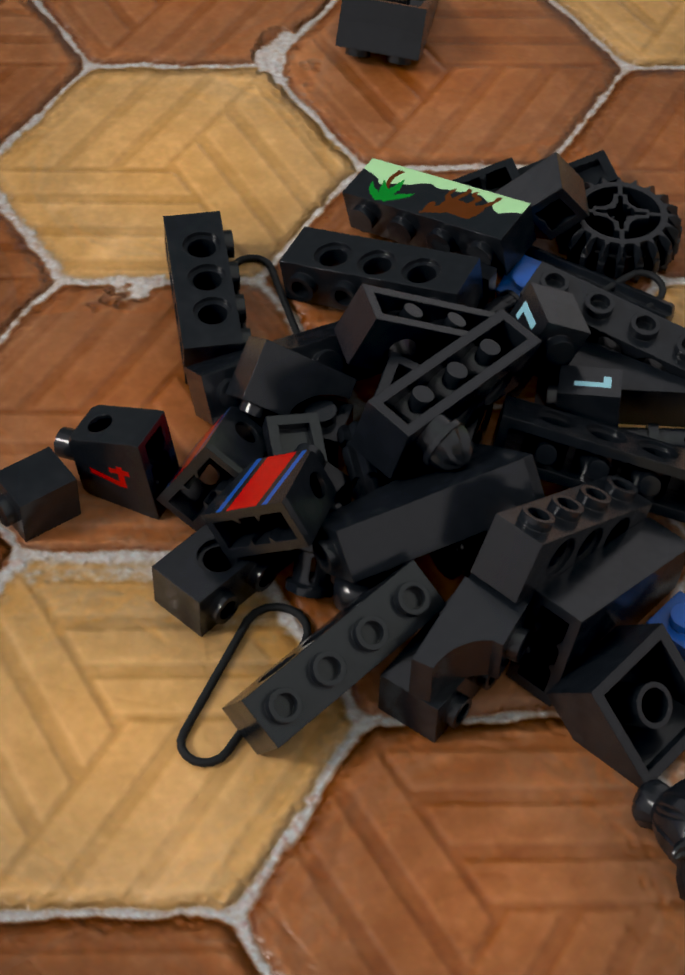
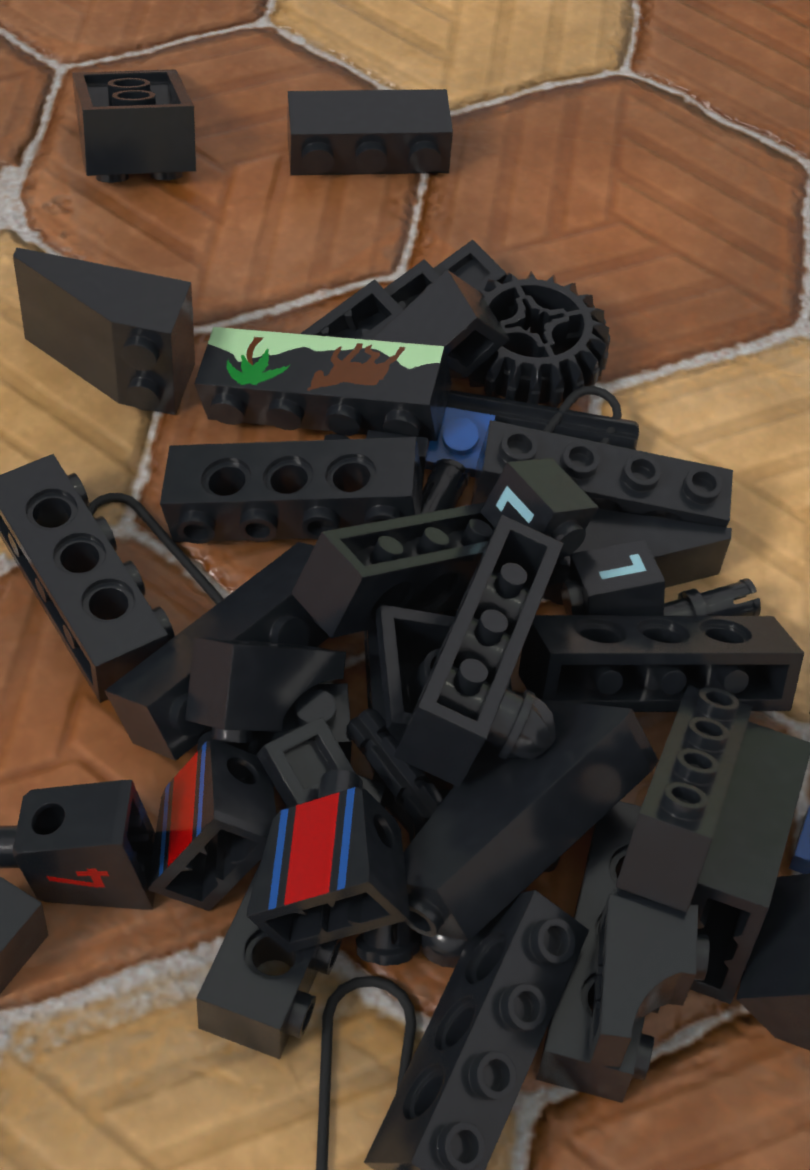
camera: 25 degrees left, 5 degrees up
none -> black slope [13,248,195,415]
none -> black brick [287,89,453,176]

